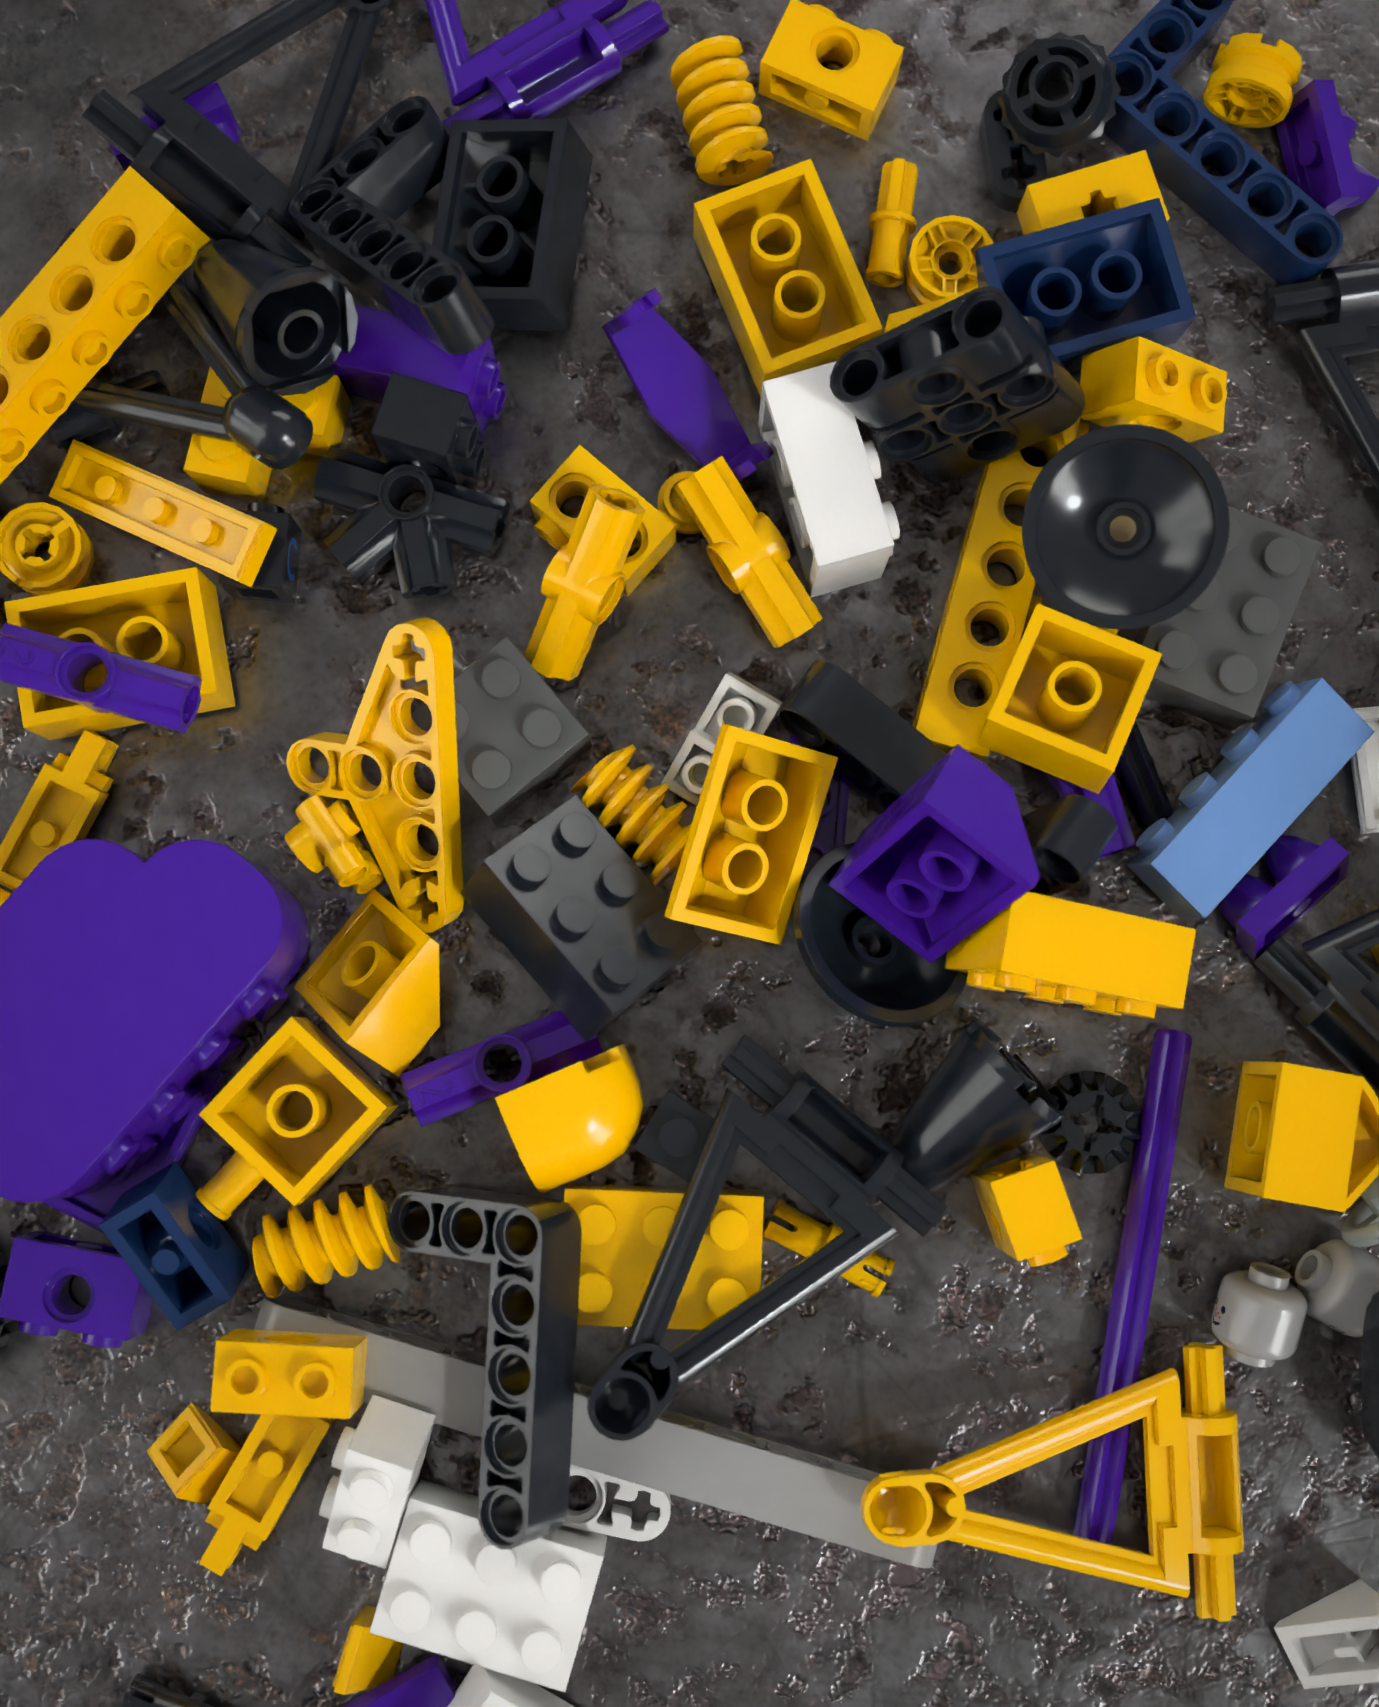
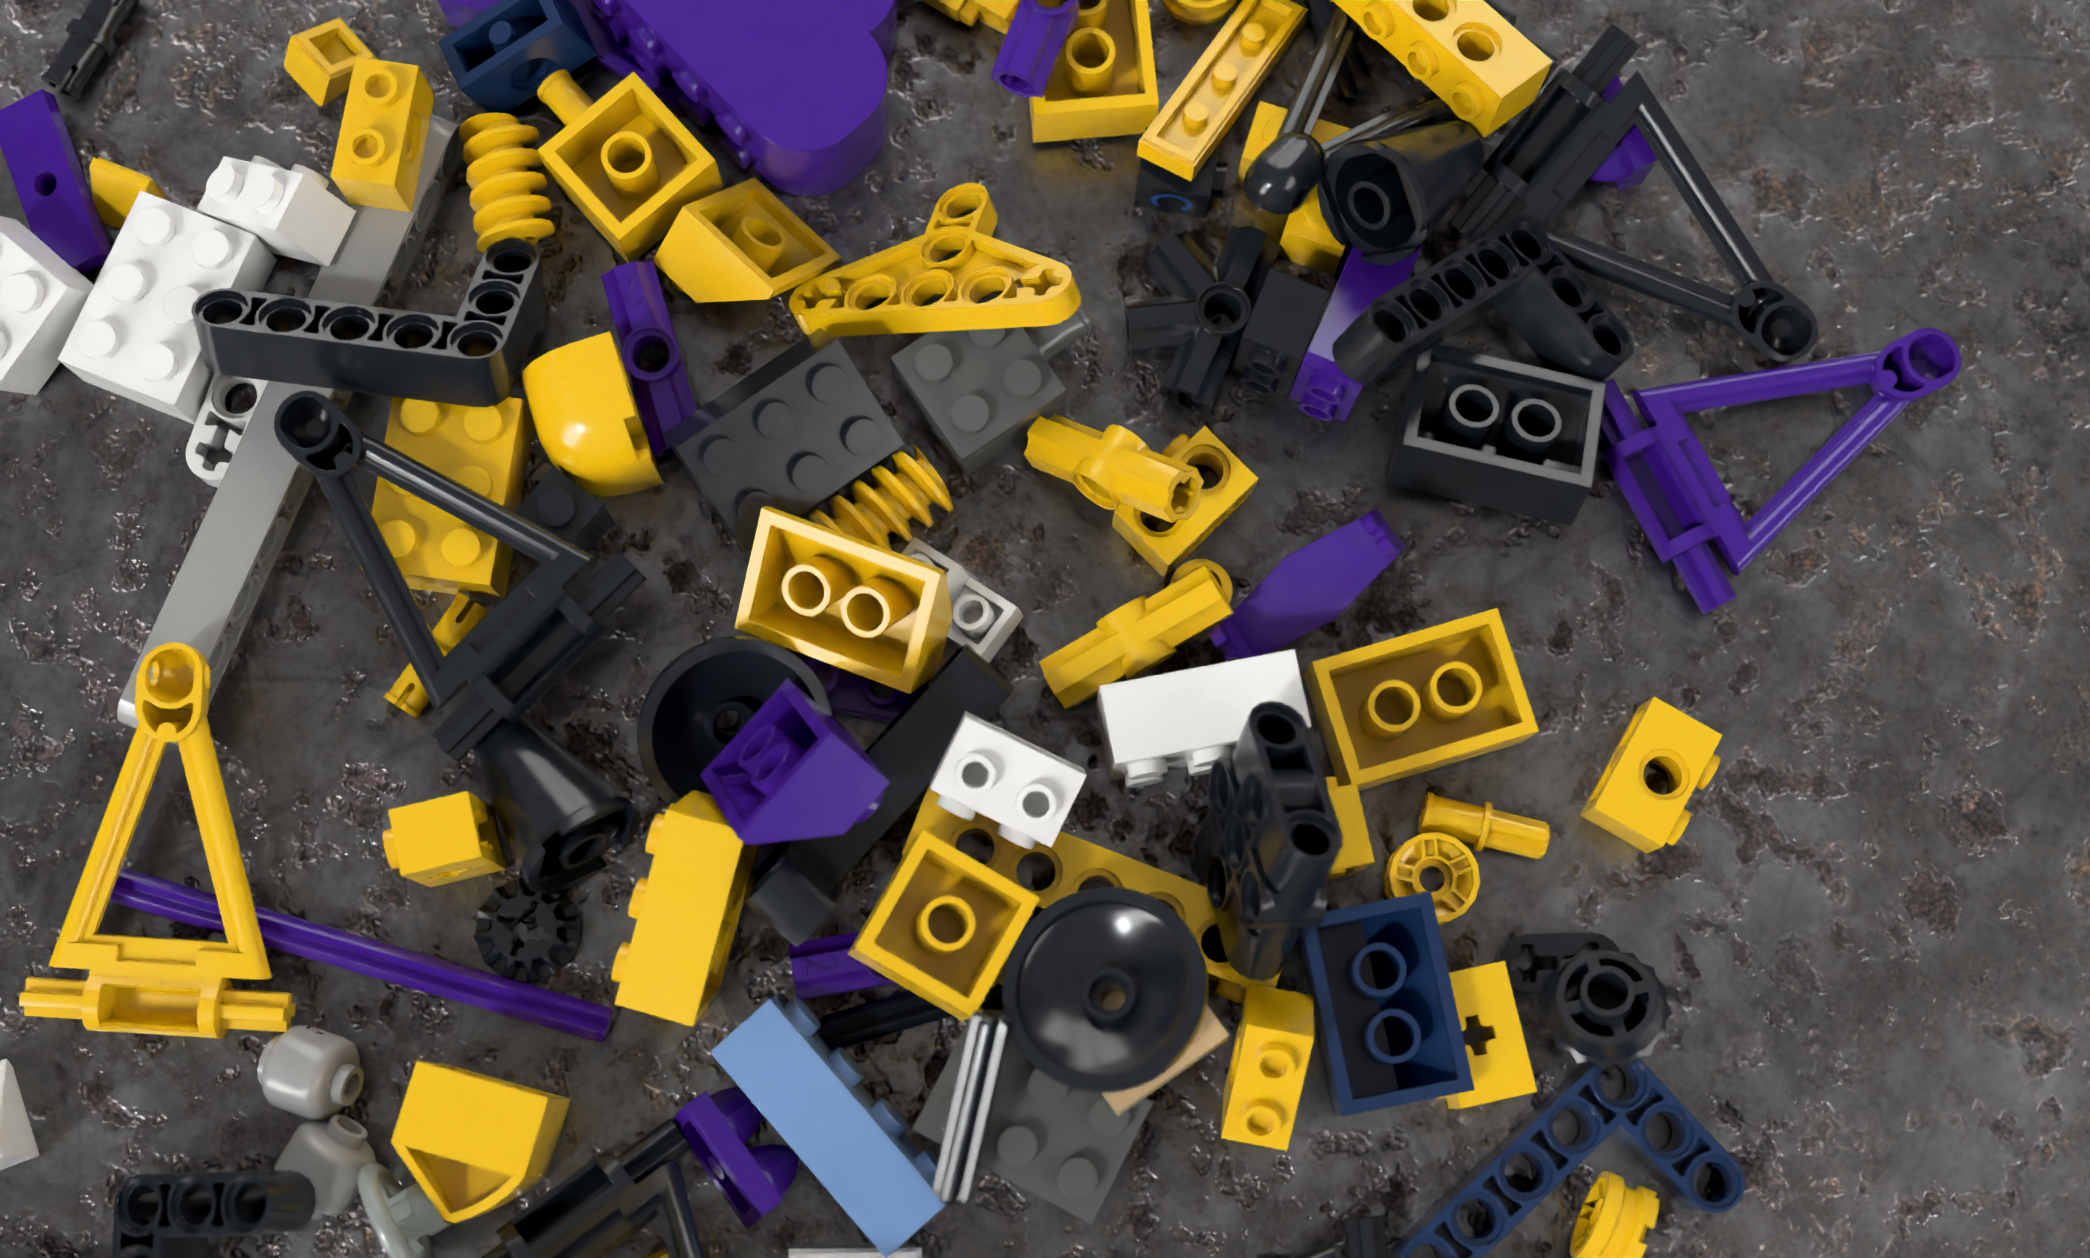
camera: 90 degrees right, 5 degrees down
yellow hinge [199,1414,336,1577] -> none
yellow plate [285,794,385,894] -> none
yellow piece [670,35,774,186] -> none
none -> white brick [930,711,1087,850]
none -> axle [932,1009,1012,1205]

